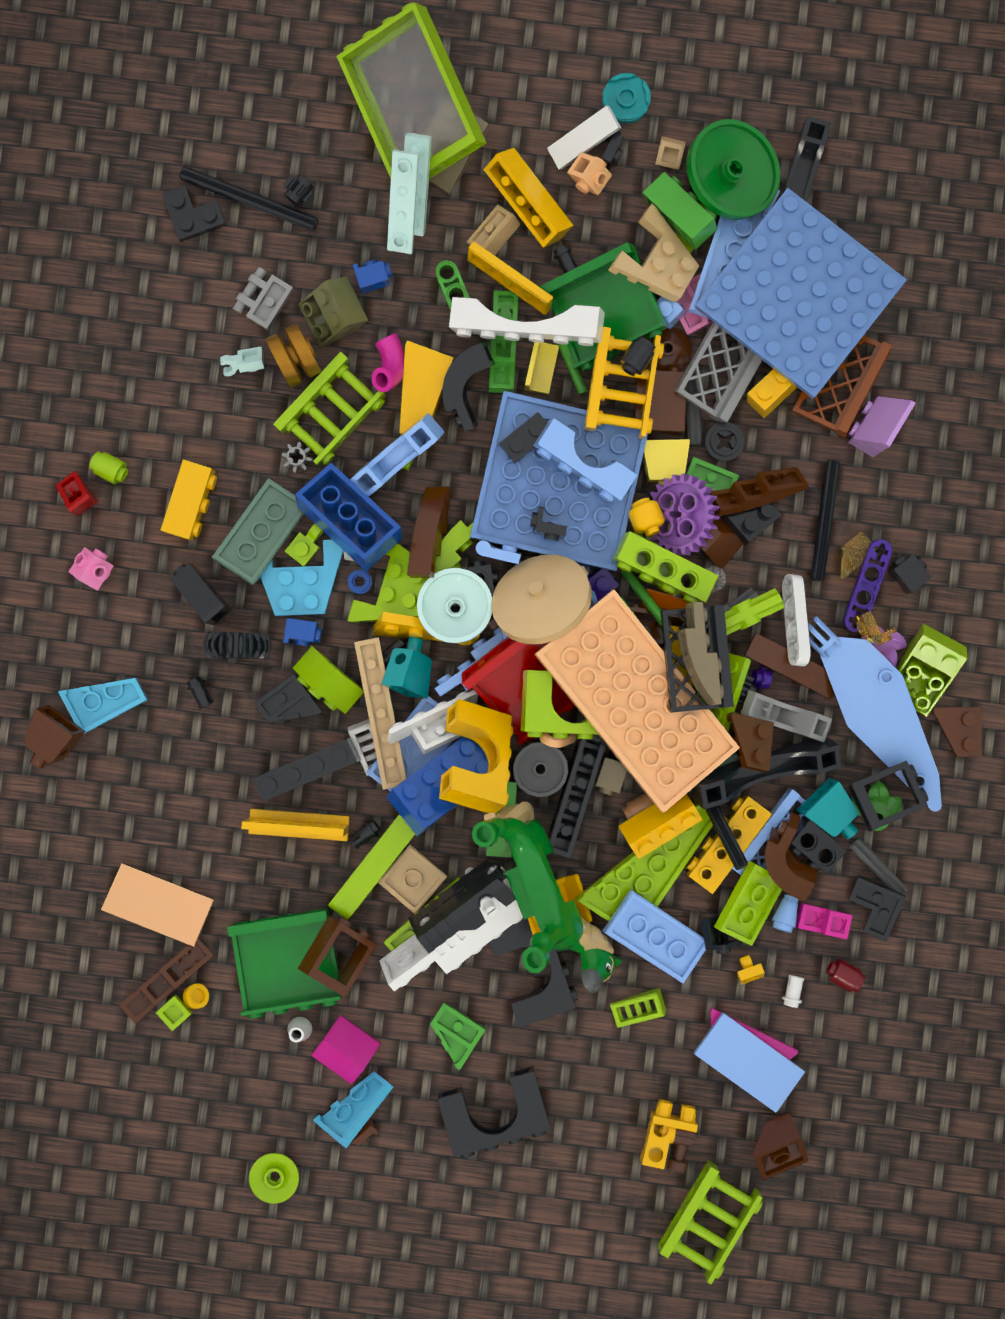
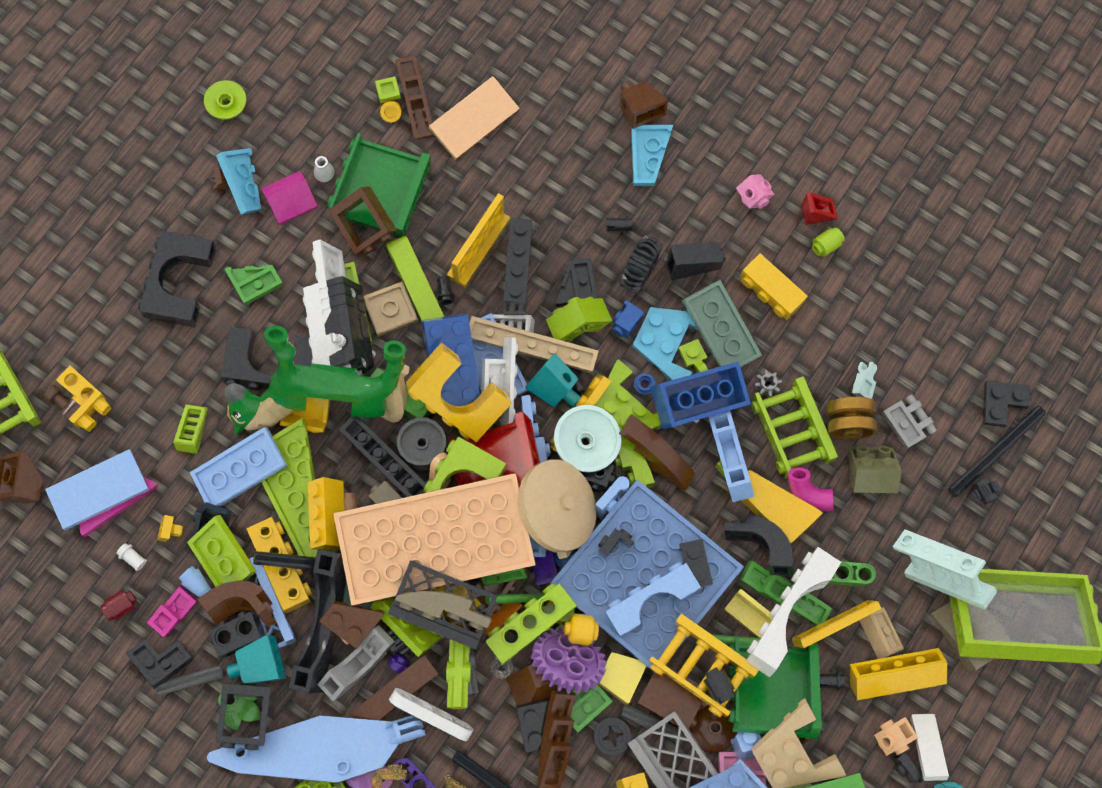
camera: 110 degrees right, 15 degrees down
blue brick [353,260,392,294] -> none

